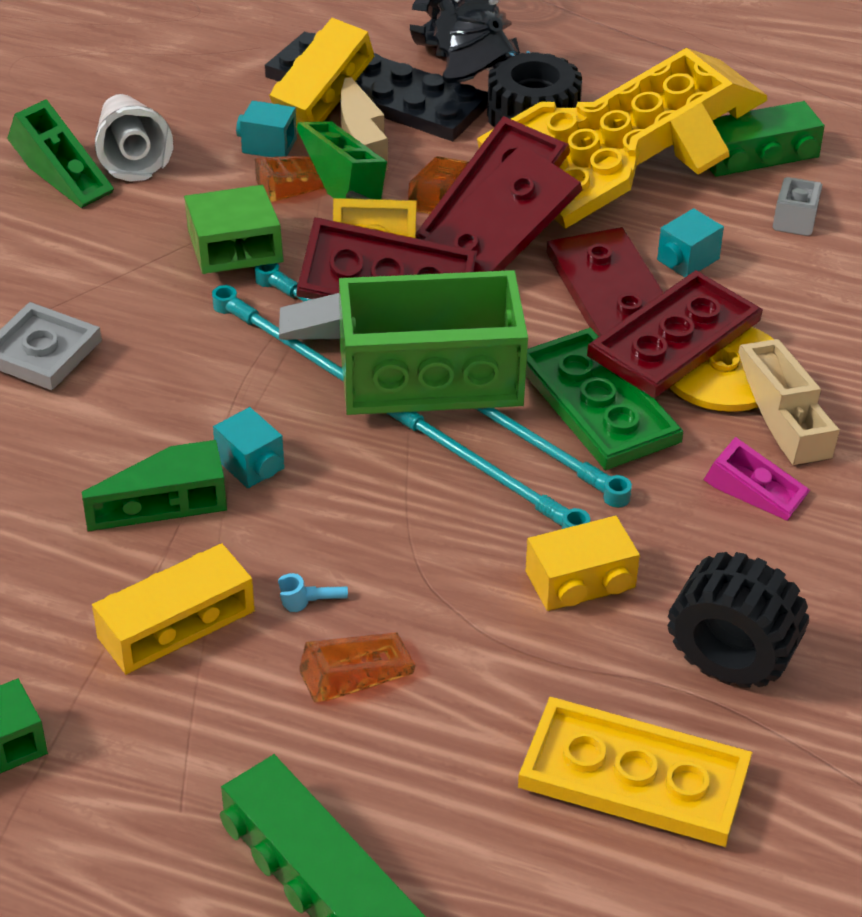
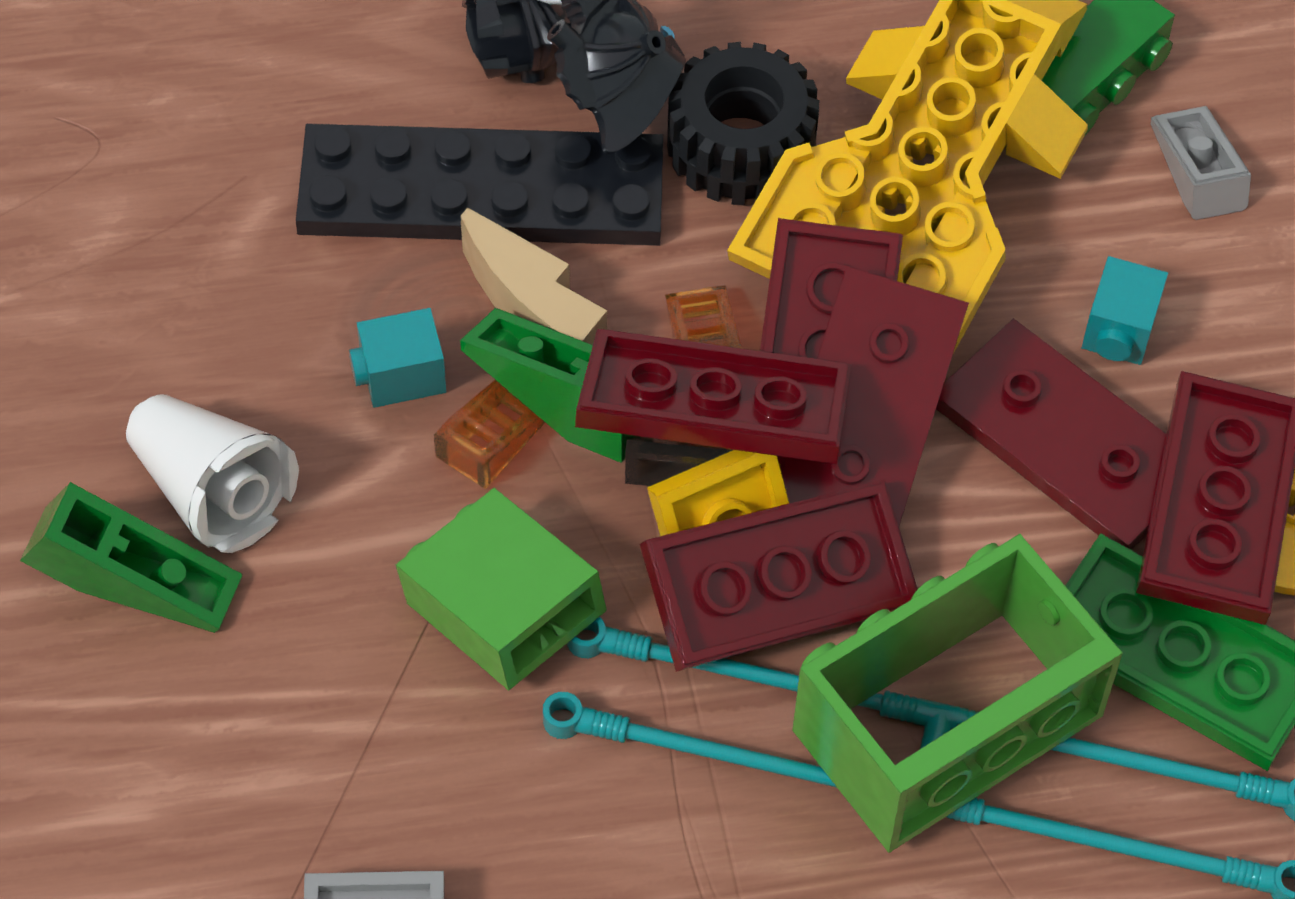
camera: 30 degrees left, 15 degrees up
yellow brick [269,18,375,128] -> none
light grey slope [279,293,340,340] -> none
none -> dark red plate [575,329,852,464]

